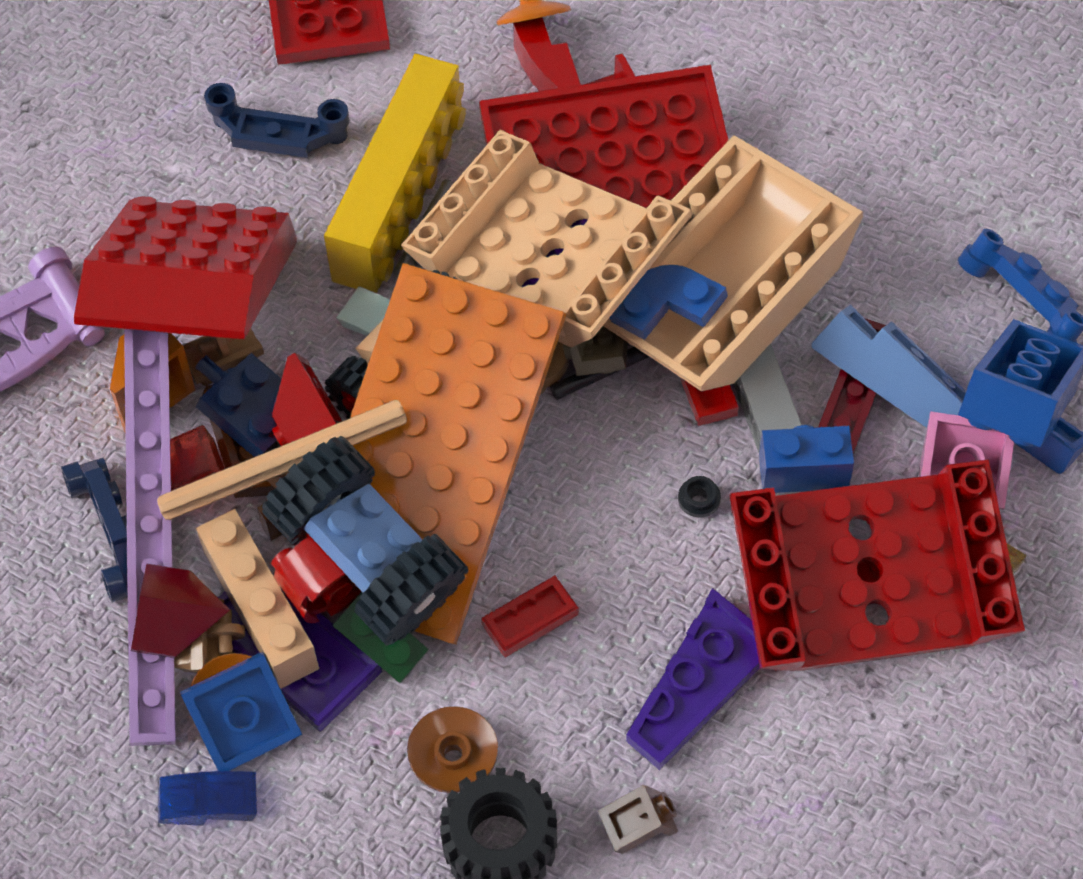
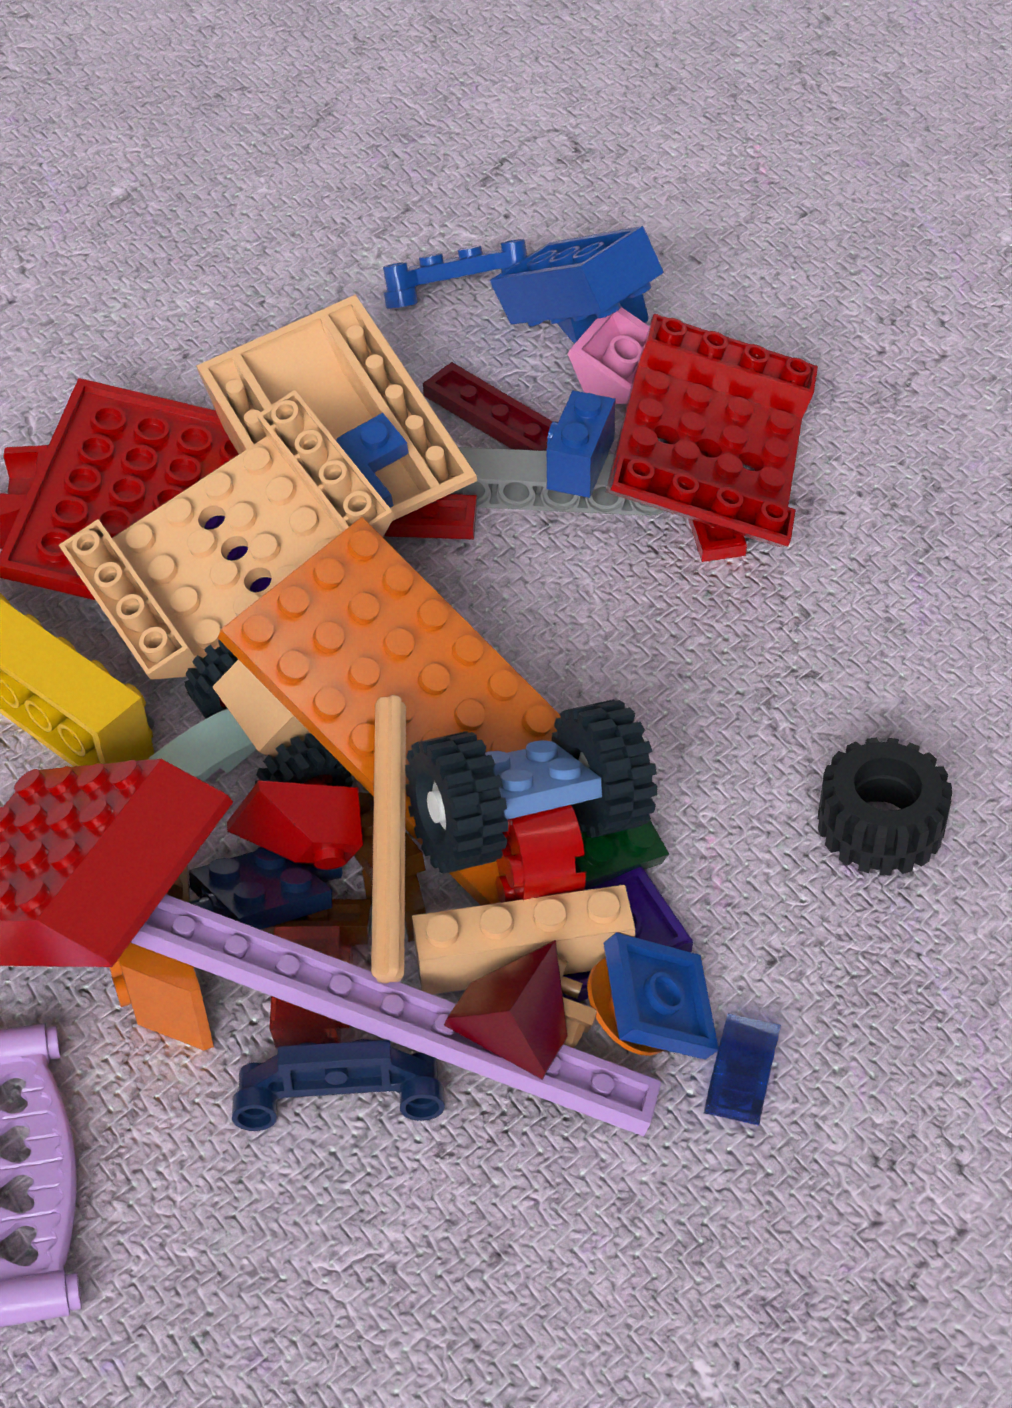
camera: 70 degrees left, 10 degrees down
dark orange dish [407,706,498,793] -> none
red plate [481,575,579,658] -> none
bracket [598,785,678,854] -> none
dark purple wing [626,588,760,770] -> none
black plate [678,476,721,518] -> none
medium blue wedge [811,305,966,428] -> none

